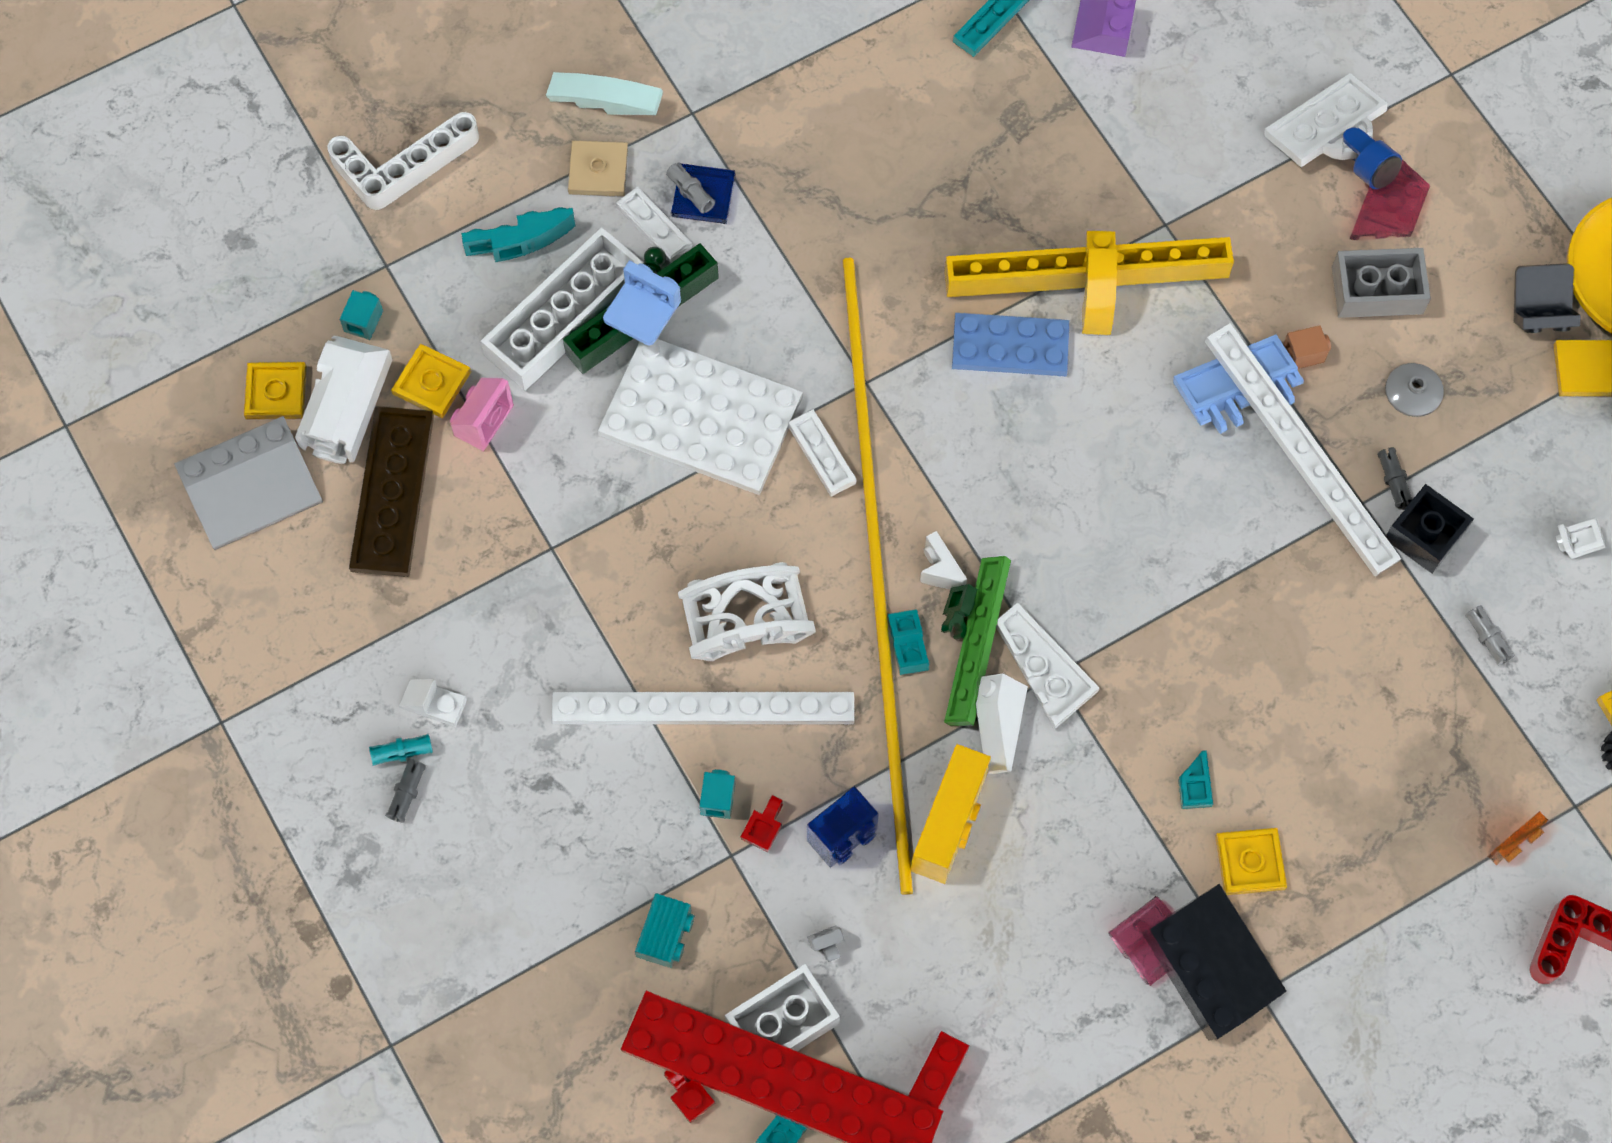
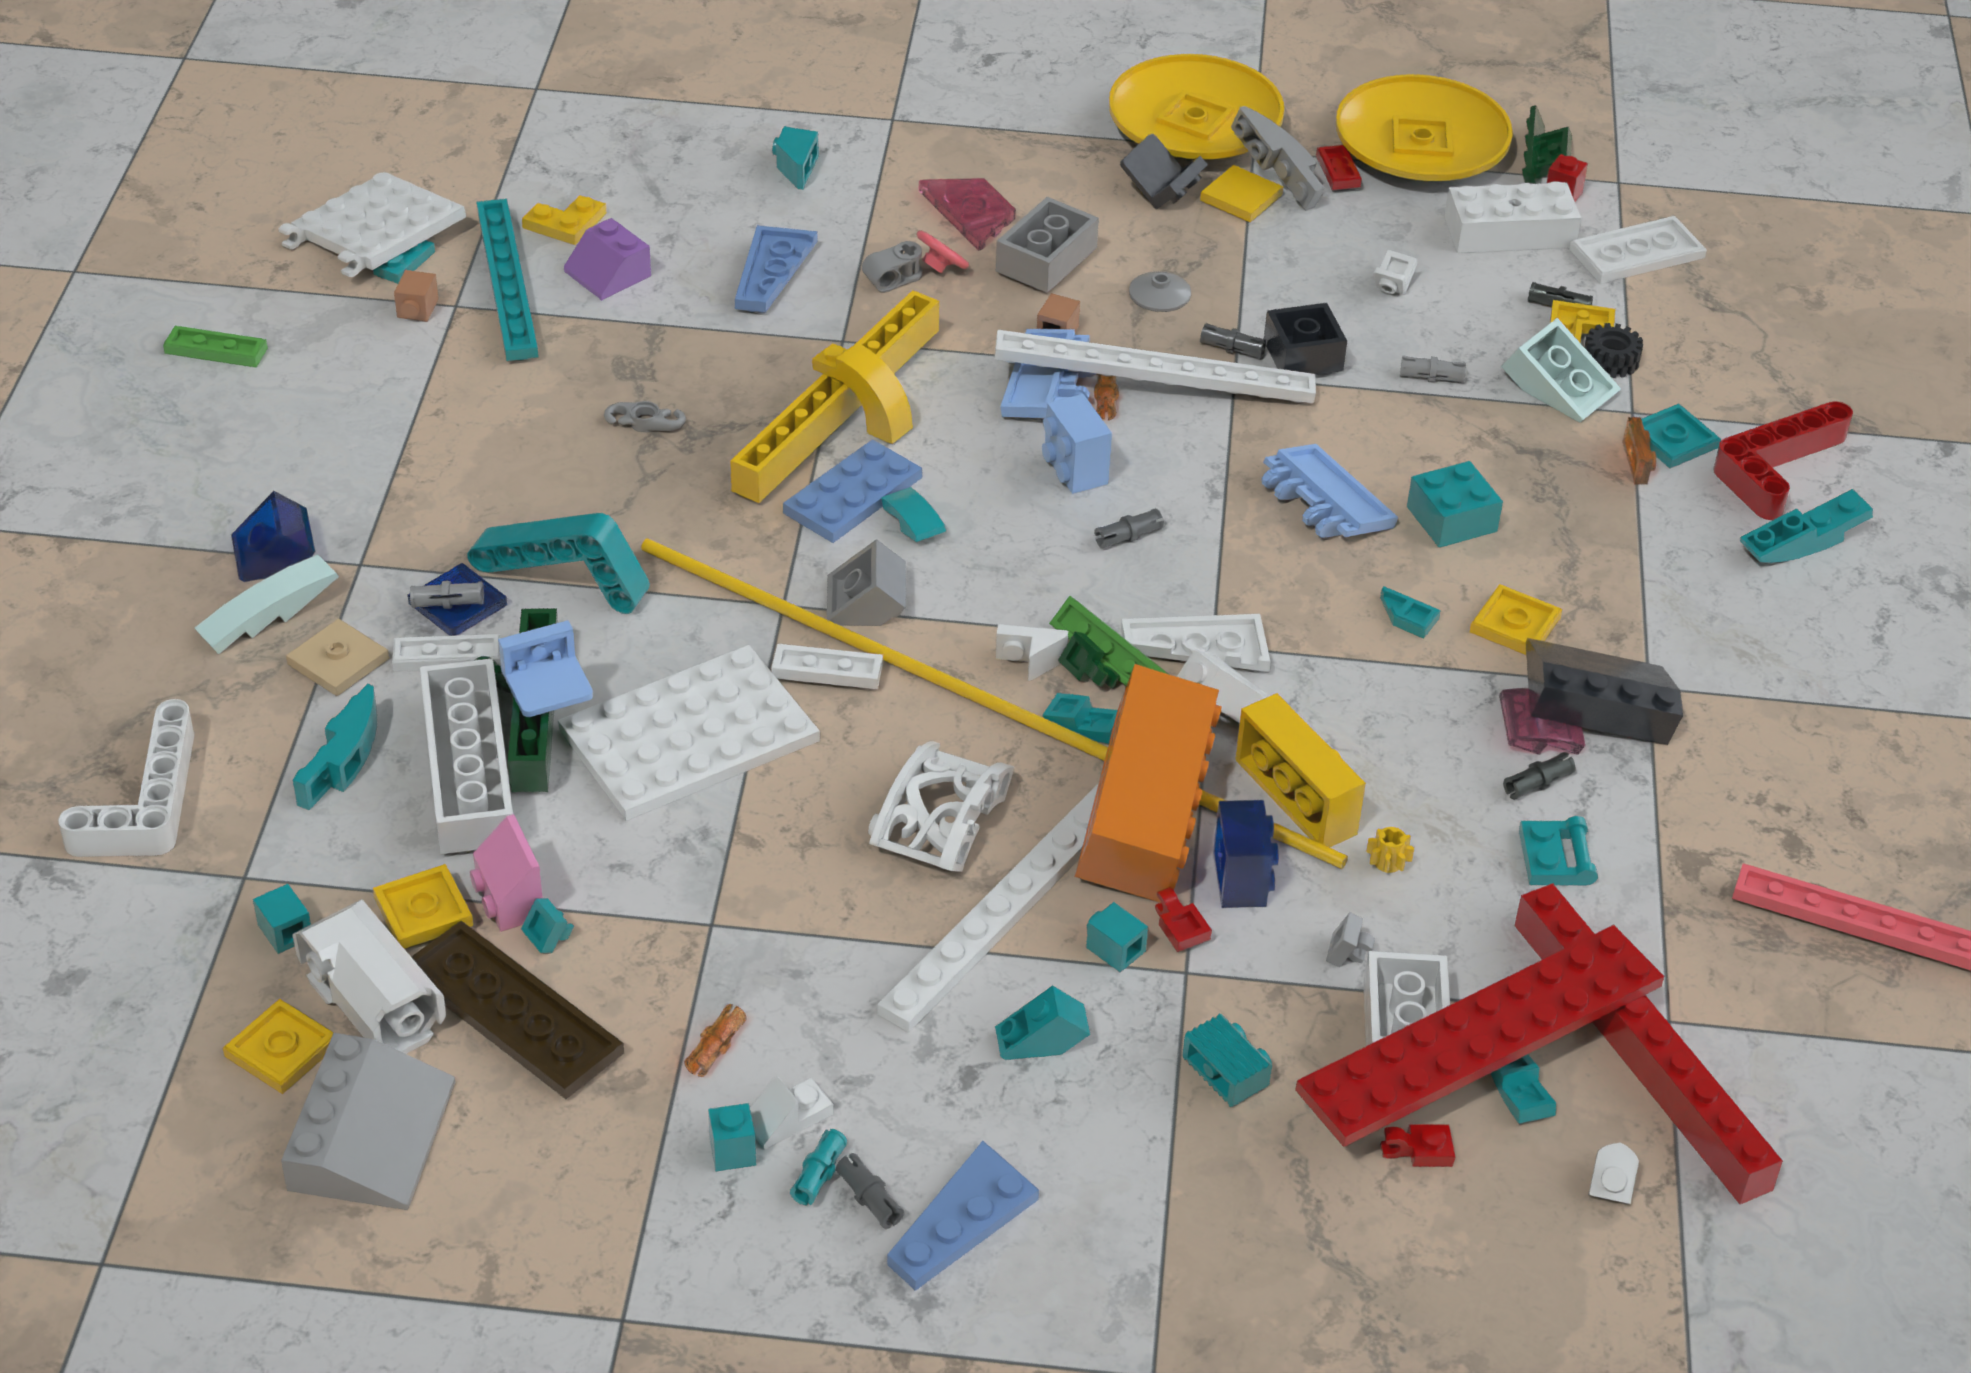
camera: 55 degrees left, 25 degrees down
white plate [1265,73,1402,189] -> none
none -> clear blue slope [231,490,316,582]
none -> teal beam [467,513,650,614]
none -> teal tile [521,898,574,953]
none -> light grey piece [604,401,686,432]
none -> clear orange pin [684,1004,747,1077]
none -> teal brick [708,1103,756,1172]
none -> medium blue wing [735,225,818,312]
none -> teal slope [772,126,819,190]
none -> light grey slope [827,539,906,626]
none -> light grey piece [862,241,922,293]
none -> teal slope [881,487,946,542]
none -> medium blue wing [887,1141,1039,1291]
none -> coral piece [917,230,969,273]
none -> teal slope [995,985,1090,1060]
none -> light blue brick [1042,394,1112,494]
none -> orange brick [1075,664,1222,903]
none -> clear orange pin [1094,373,1119,421]
none -> dark grey pin [1094,508,1164,549]
none -> light blue hinge [1262,444,1398,538]
none -> yellow gear [1366,827,1414,873]
none -> teal brick [1407,461,1503,548]
none -> light aqua slope [1501,318,1621,423]
none -> pearl dark grey pin [1503,752,1576,800]
none -> teal plate [1519,816,1598,886]
none -> teal tile [1628,403,1722,468]
none -> teal slope [1740,489,1873,563]

